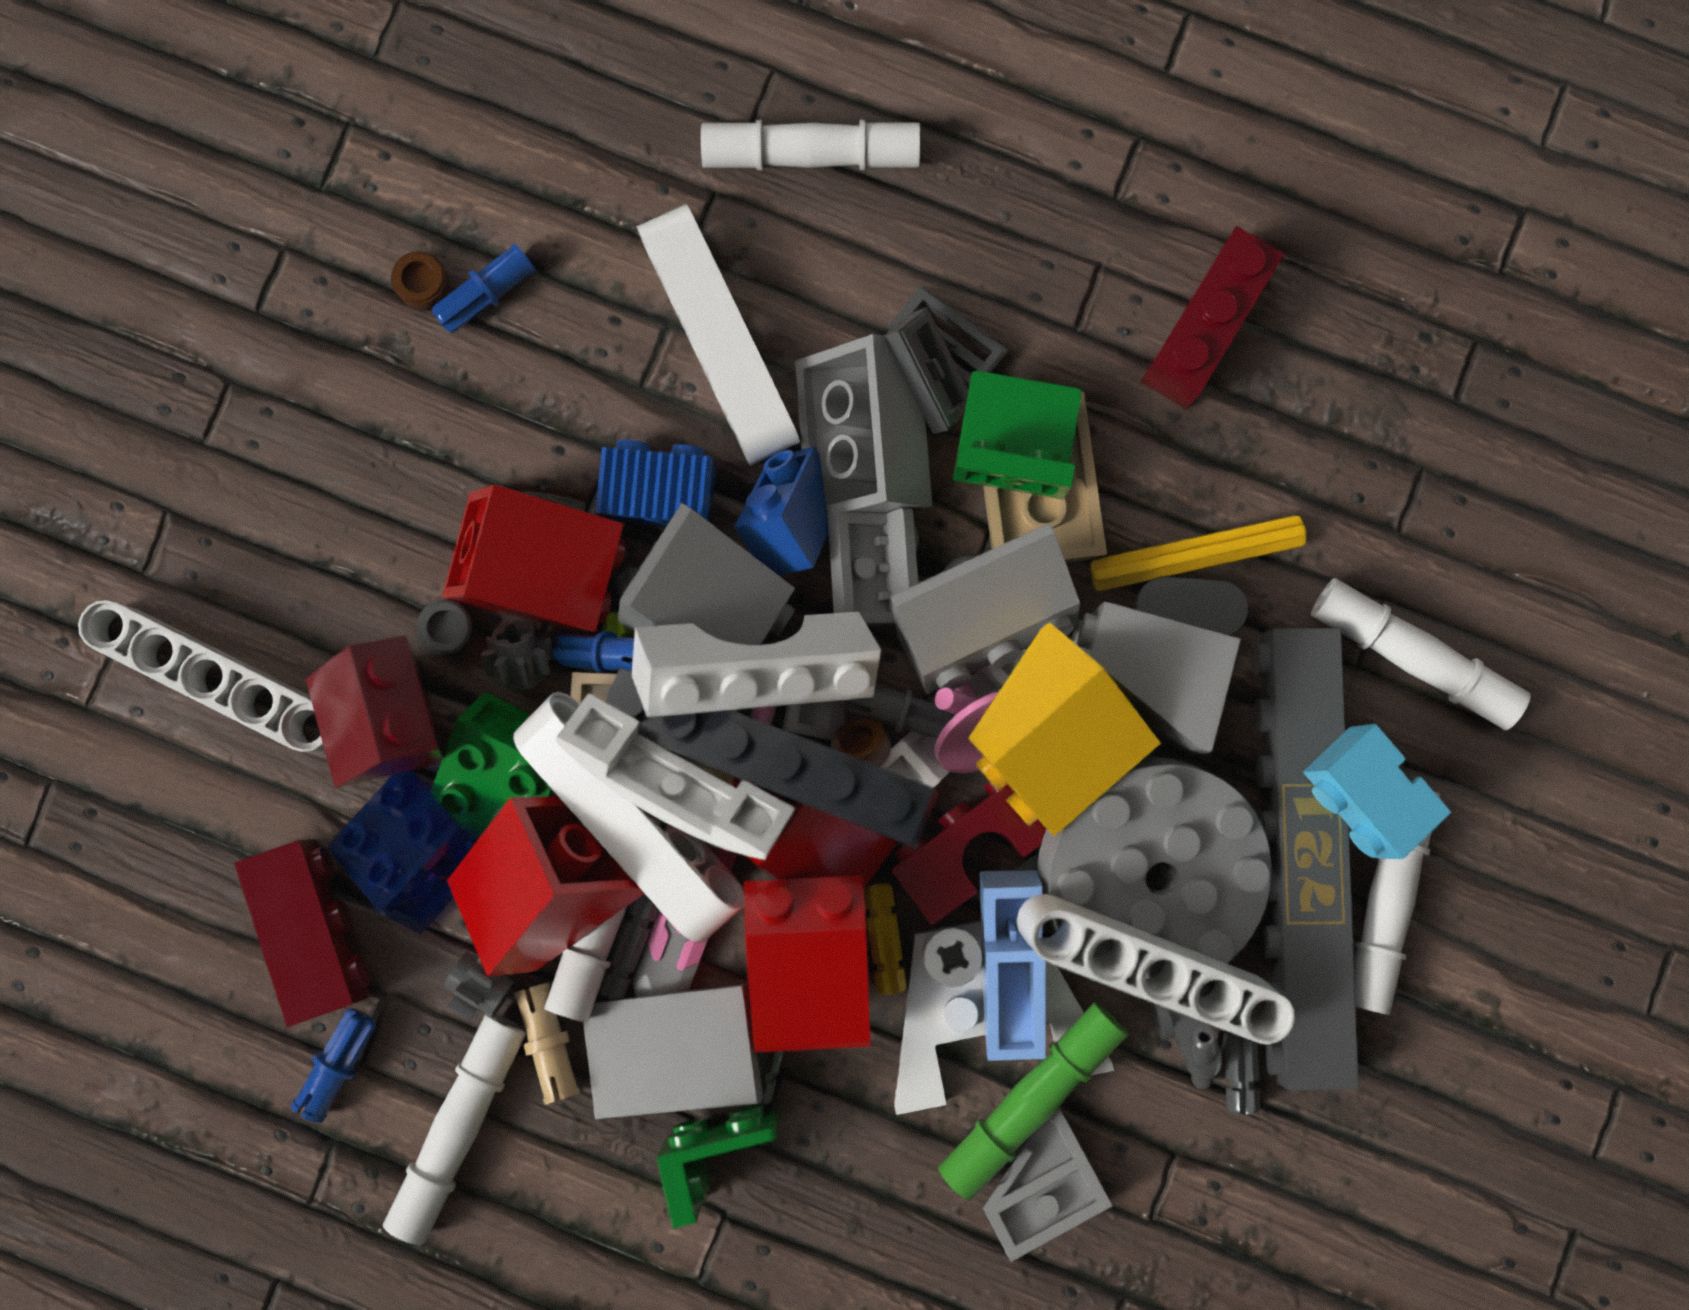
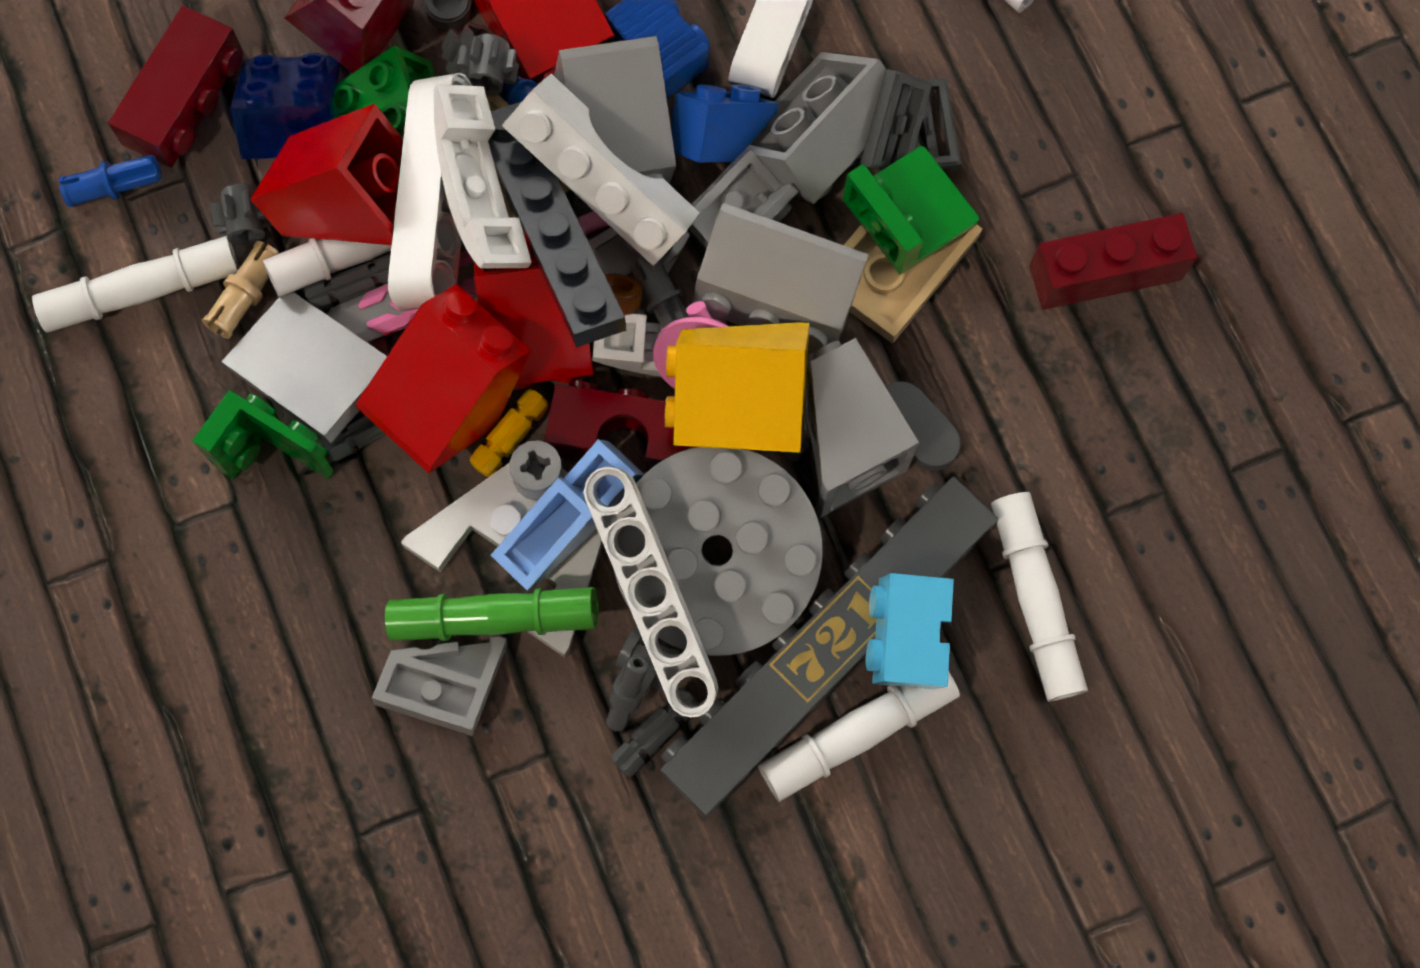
camera: 45 degrees right, 10 degrees down
yellow axle [1089,515,1307,592] -> none
none -> dark grey gear [456,34,519,96]

